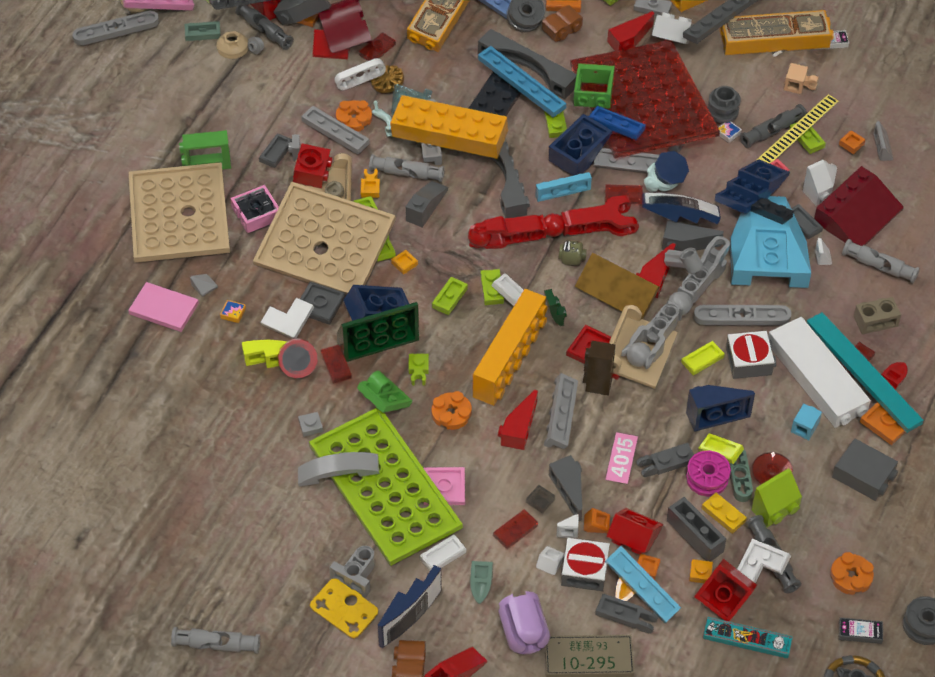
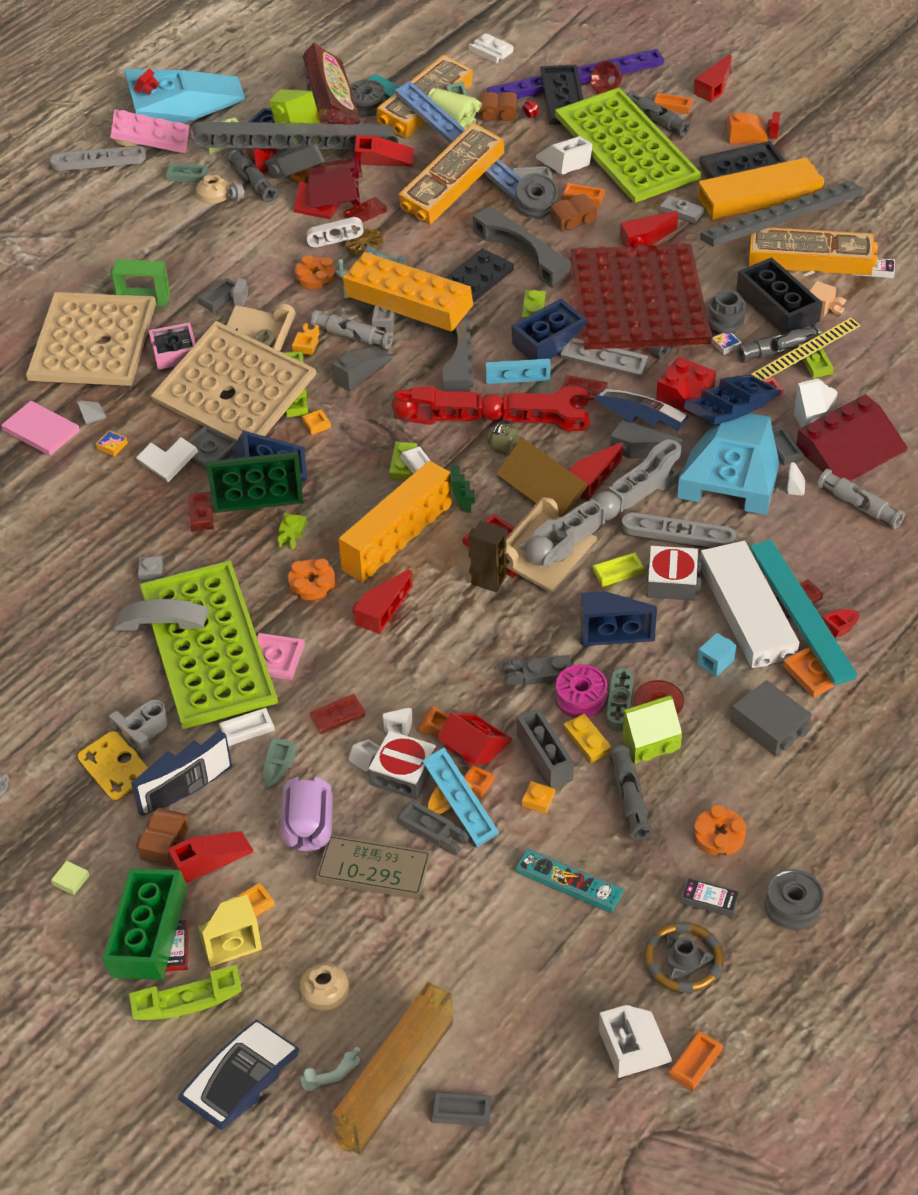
camera: 15 degrees right, 5 degrees down
neon yellow slope [241,340,287,368] -> none
tile [278,338,318,378] -> none
red brick [293,143,333,189] -> none
light grey plate [301,106,370,154] -> none
bright green plate [357,371,412,413] -> none
lime plate [432,277,468,315] -> none
dark azure plate [478,46,567,117] -> none
clear smoke tile [526,485,555,514] -> none
light grey hinge [544,373,578,449] -> none
dark grey slope [549,455,582,522] -> none
bright green window [574,64,614,108] -> none
blue tile [588,106,646,140] -> none
bright pink sticker [605,432,638,484] -> none
dark blue piece [644,151,689,192] -> none
white slope [652,12,694,44] -> none
light grey piece [664,248,703,274] -> none
red slope [694,559,757,622] -> none
neon yellow tile [698,433,744,464] -> none
white tile [737,539,791,583] -> none
black plate [751,198,794,225] -> none
orange plate [839,130,866,154] -> none
dark tan brick [853,297,901,334] -> none
light grey slope [873,121,893,161] -> none
none -> red slope [656,357,716,415]
none -> black brick [736,257,822,334]

